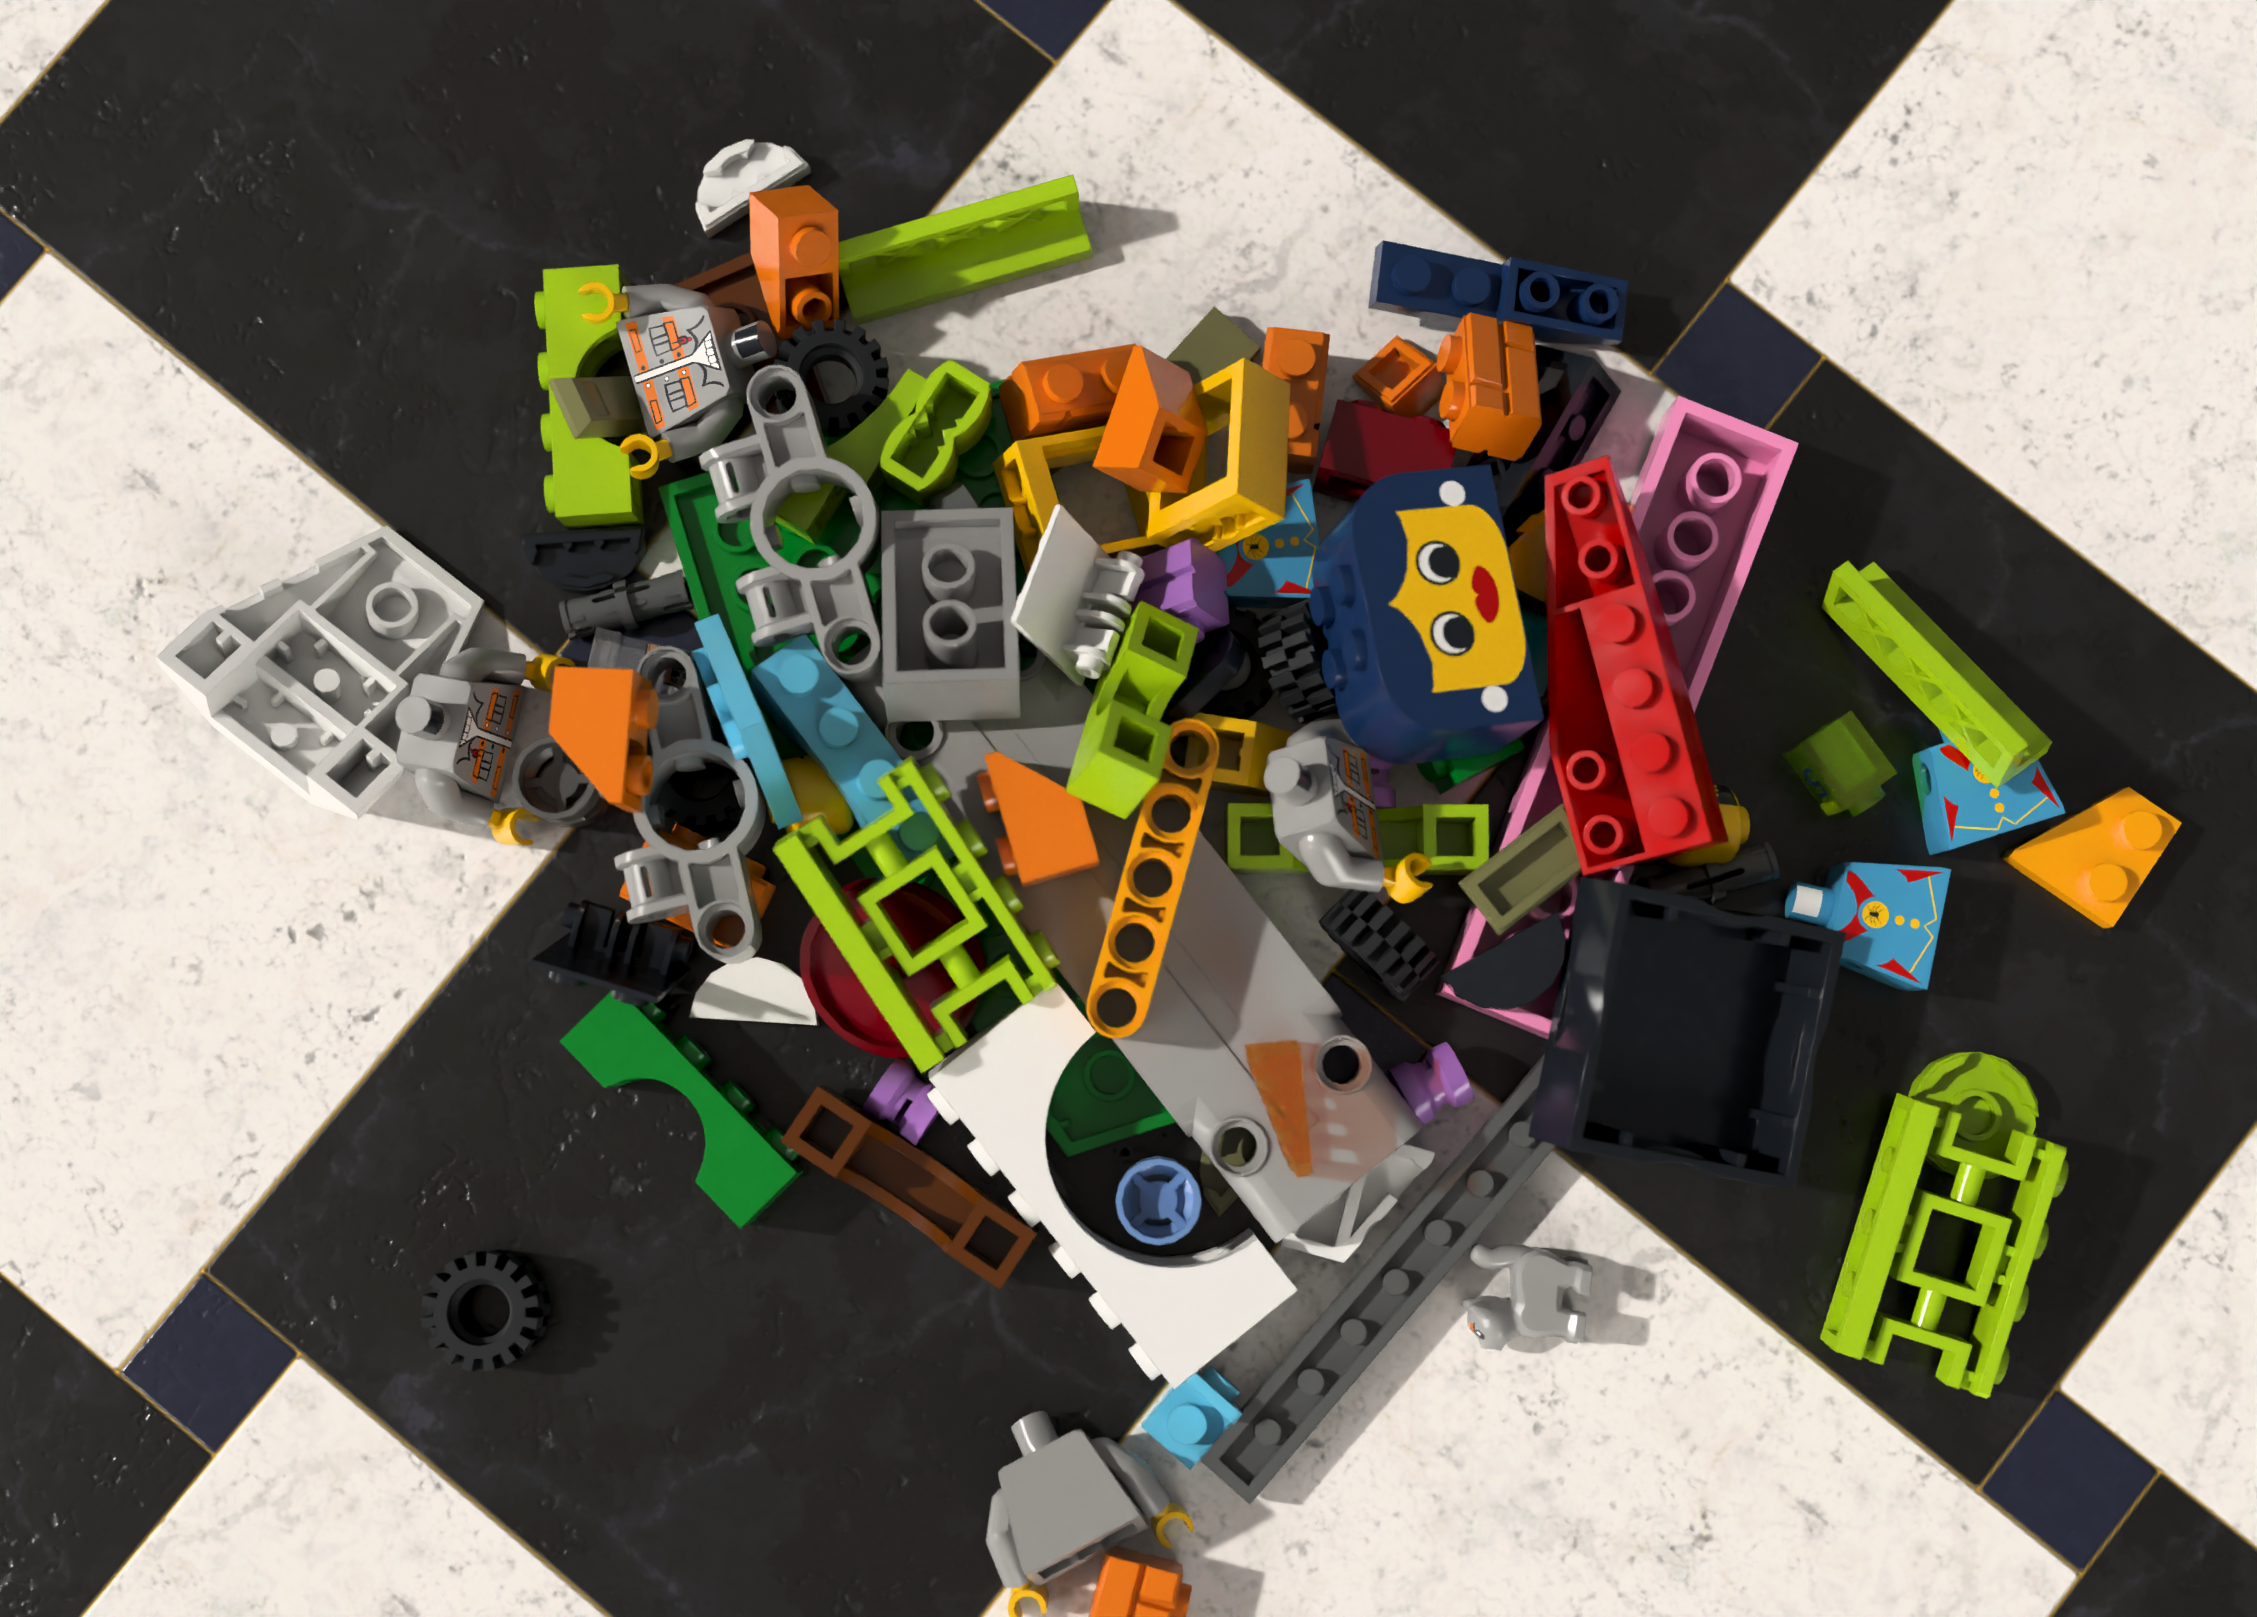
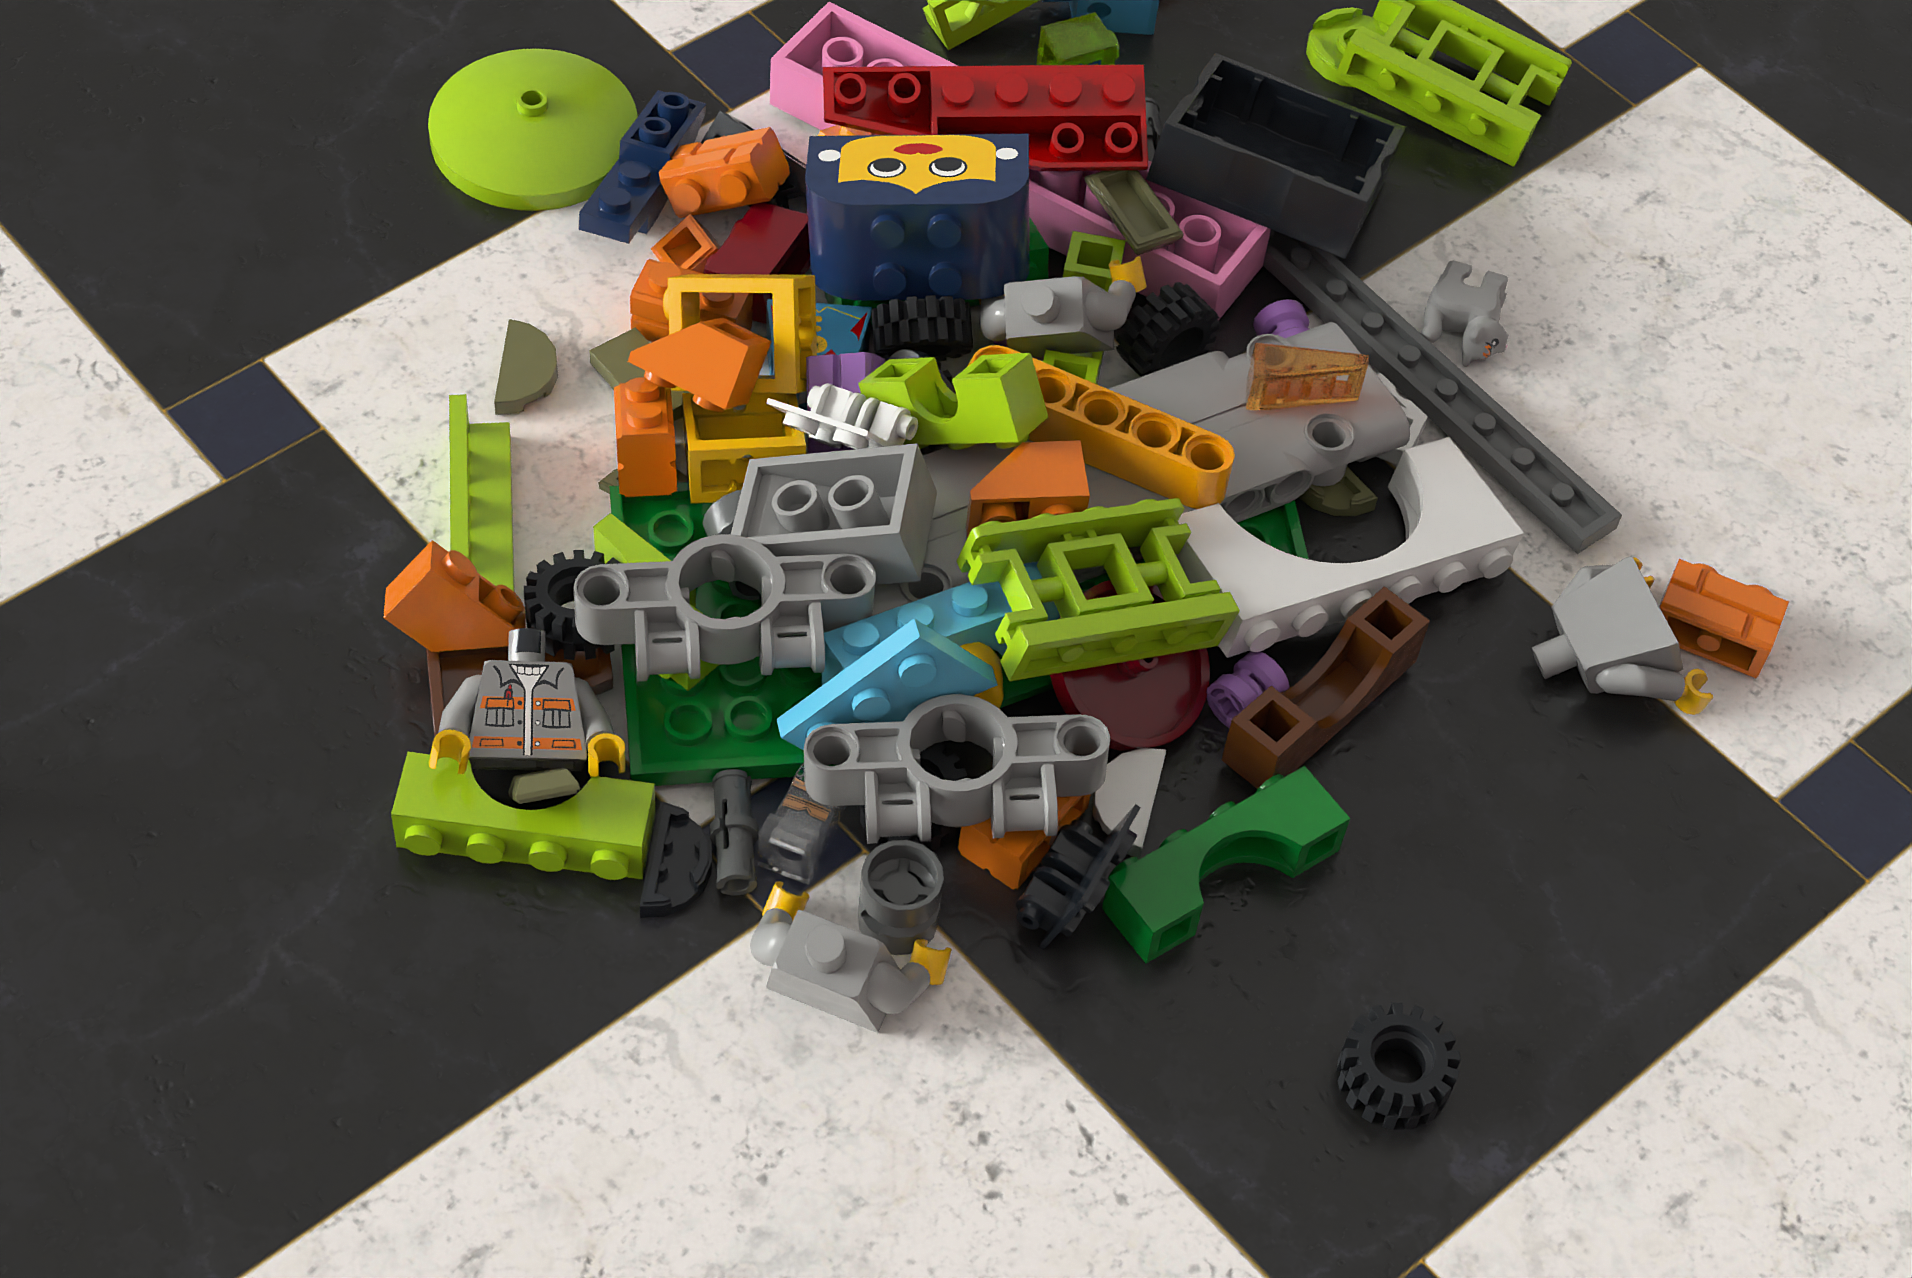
camera: 85 degrees left, 30 degrees down
white wedge [156,526,484,820] -> none
orange slope [549,667,659,813] -> none
white tile [696,139,812,239] -> none
lime brick [880,359,993,508] -> none
medium blue wheel [1115,1155,1202,1245] -> none
medium azure bracket [1141,1366,1243,1470] -> none
black tile [1439,912,1566,1010] -> none
dark azure torso [1785,862,1951,992] -> none
none -> lime dish [428,49,638,211]
none -> olive tile [494,319,558,415]

